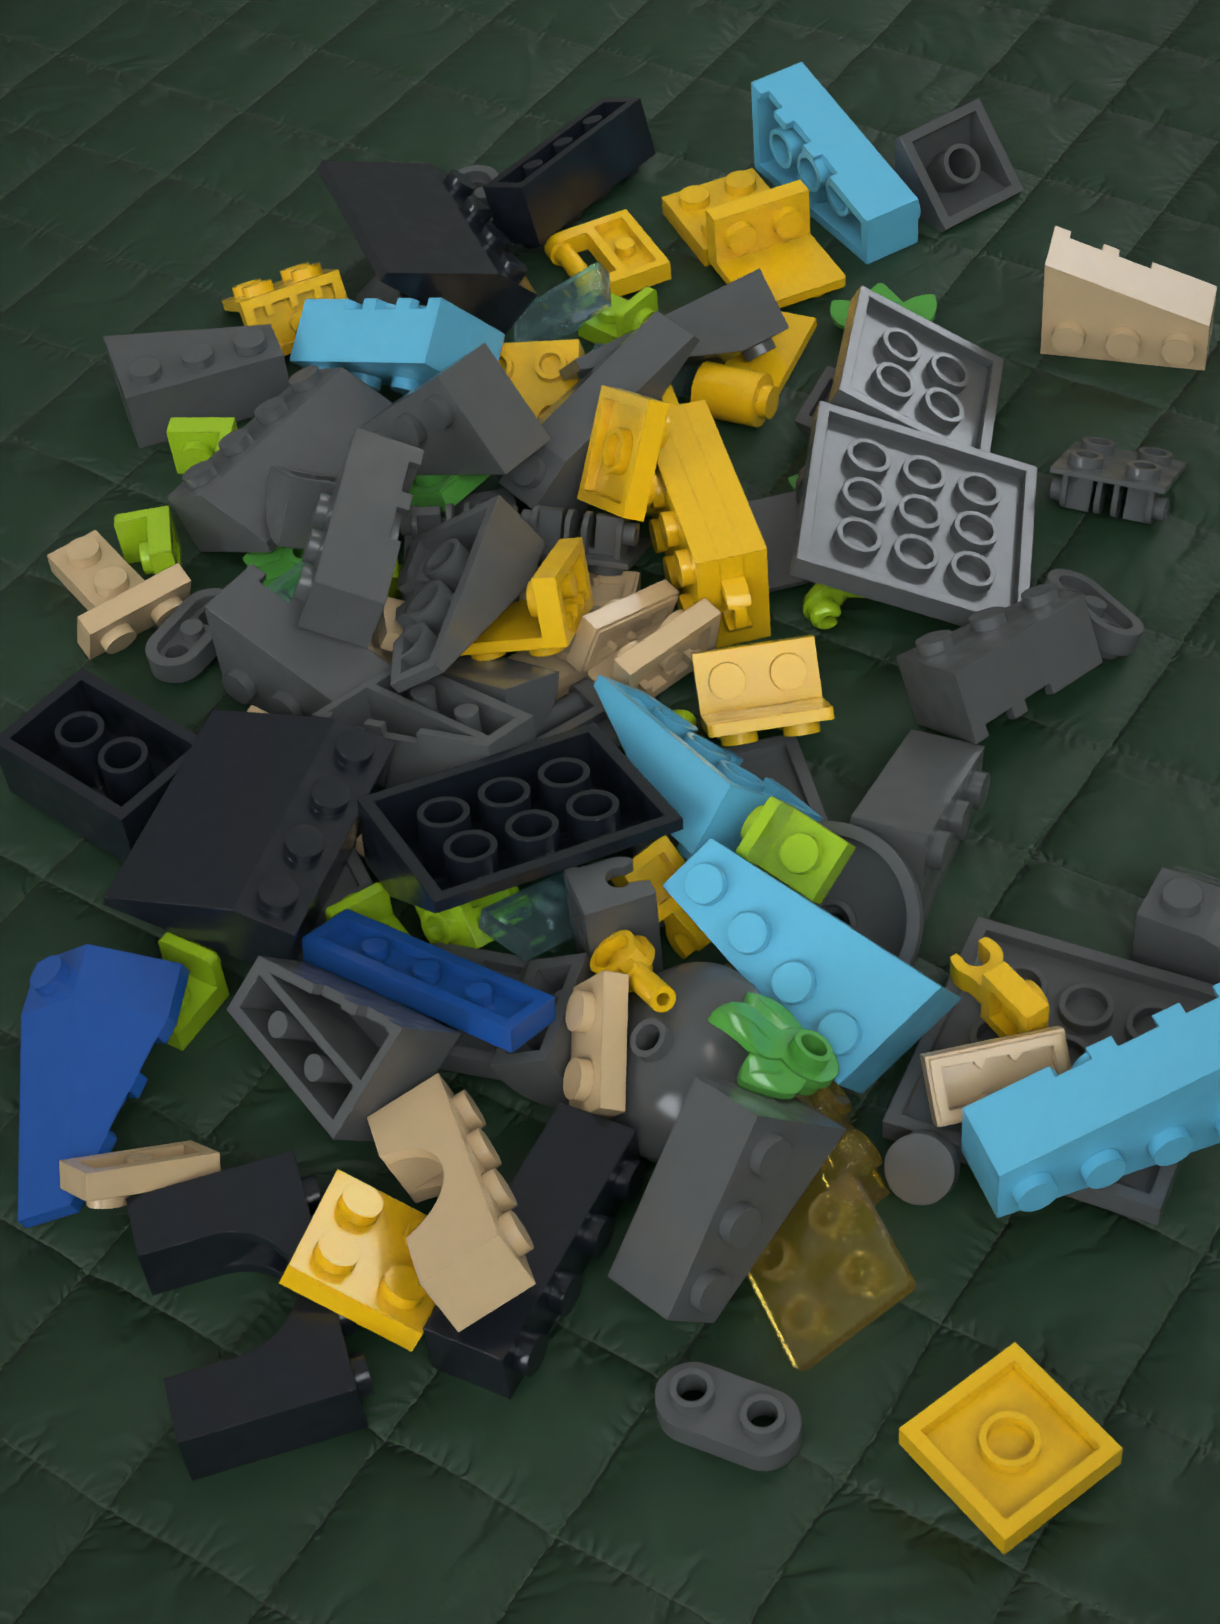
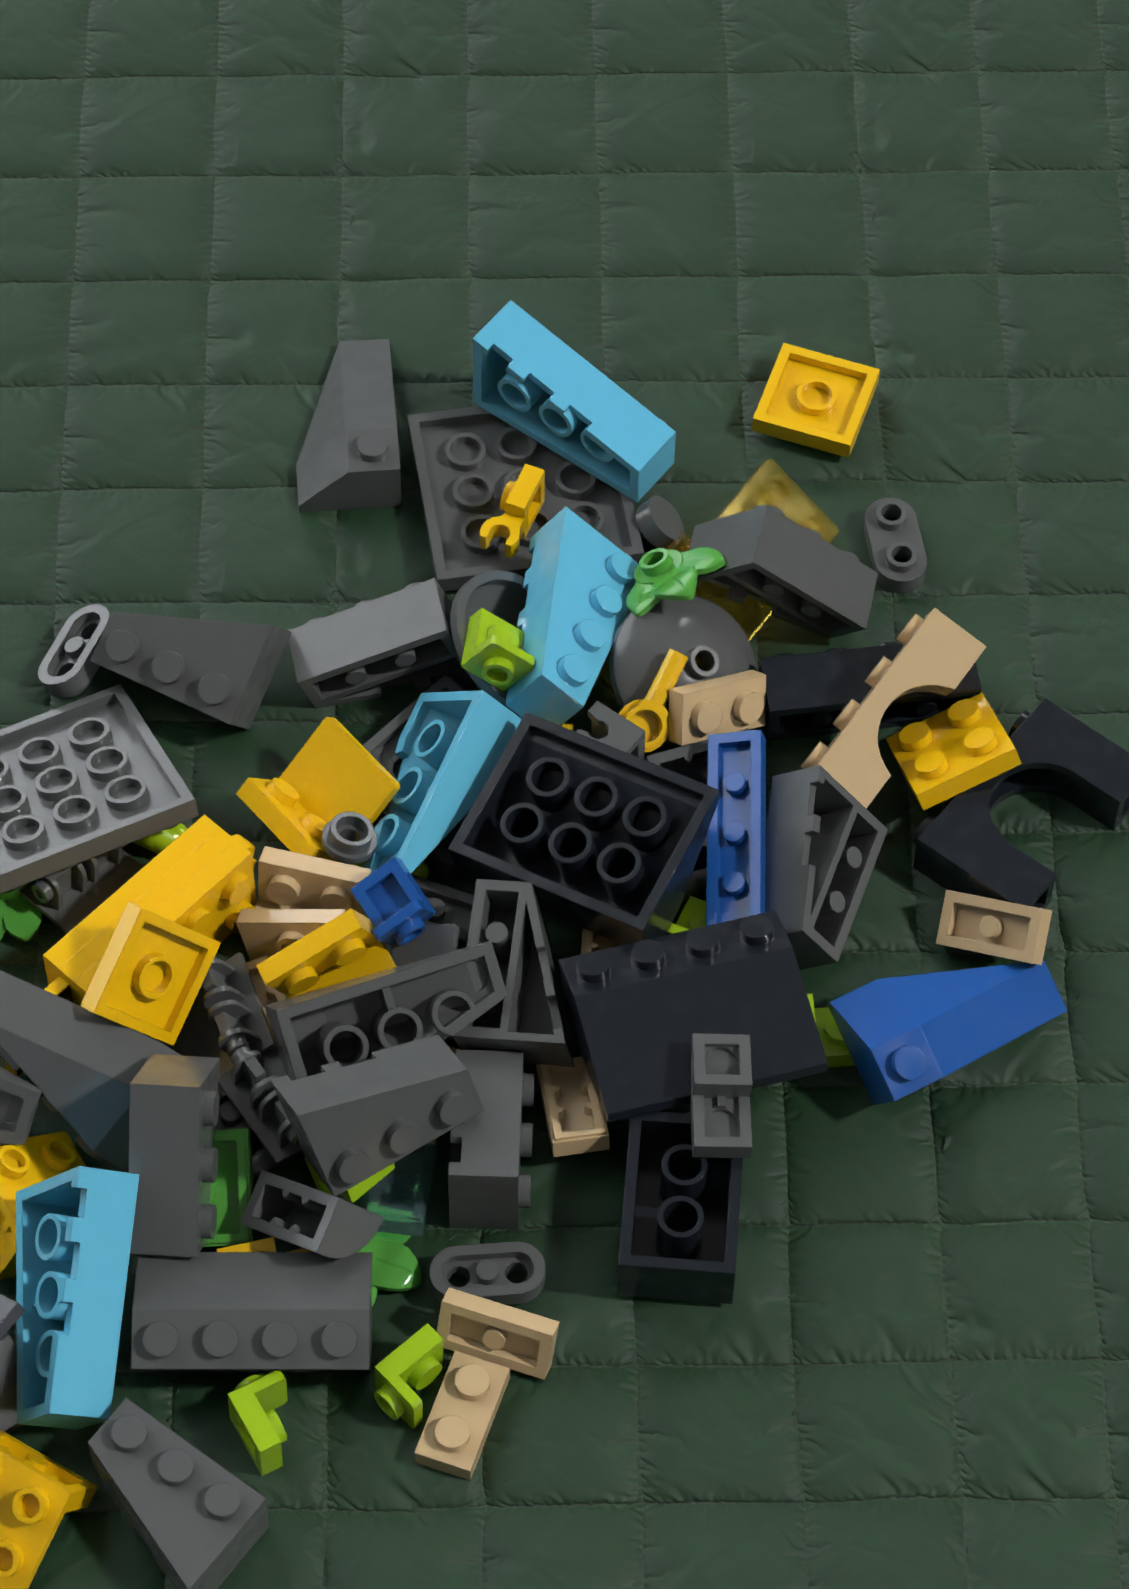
camera: 130 degrees left, 10 degrees up
tan plate [920,1025,1071,1127] -> none
none -> dark grey plate [321,812,377,864]
none -> blue bracket [350,857,436,946]
none -> dark grey slope [691,1033,753,1158]

